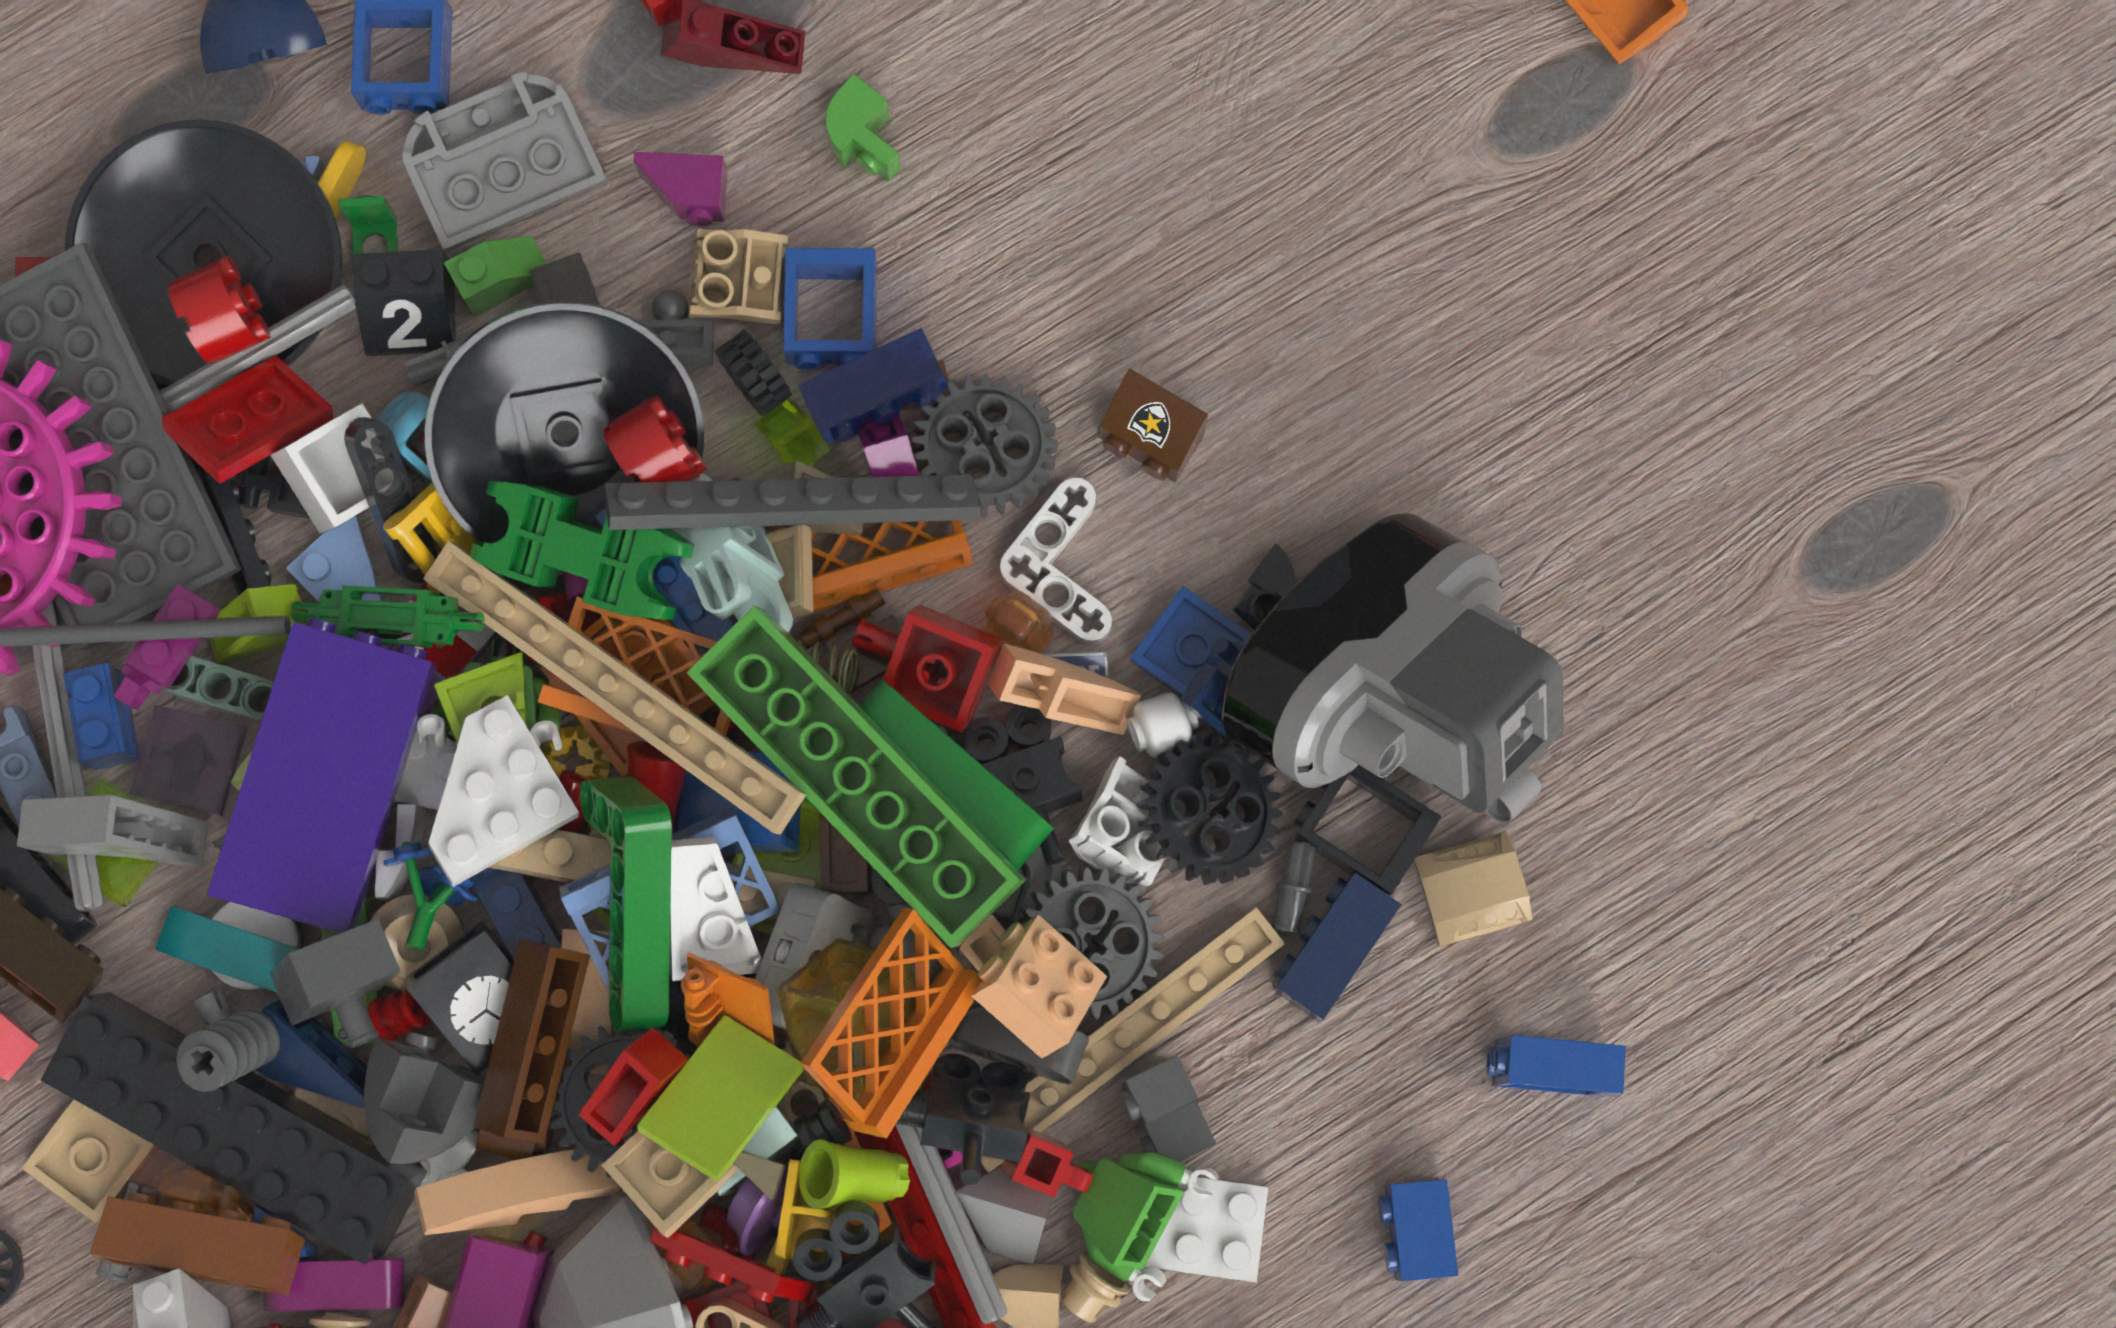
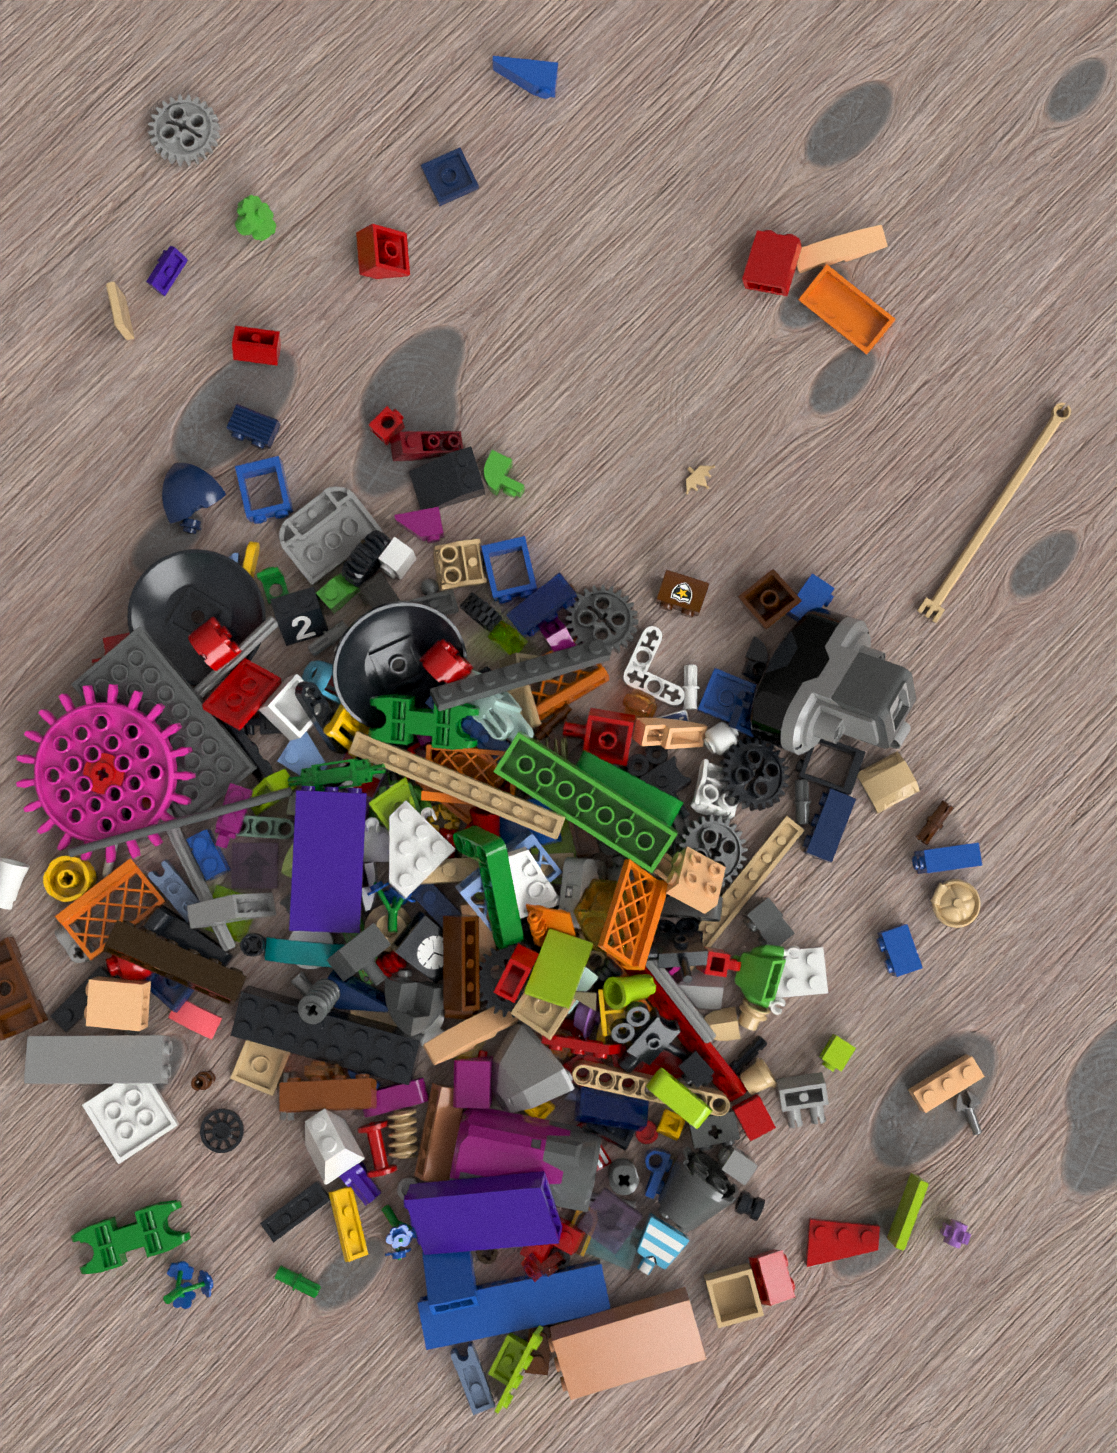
camera: 10 degrees left, 5 degrees up
none -> dark blue plate [179,518,202,534]
none -> black wheel [240,933,266,957]
none -> black gear [342,530,392,587]
none -> white brick [378,537,416,580]
none -> black slope [409,446,486,510]
none -> white axle [682,664,700,710]
none -> tan piece [686,465,715,495]
none -> reddish brown slope [738,569,802,629]
none -> blue brick [786,573,835,628]
none -> reddish brown pin [916,800,954,846]
none -> tan hinge [917,403,1071,623]
none -> tan piece [930,879,980,928]

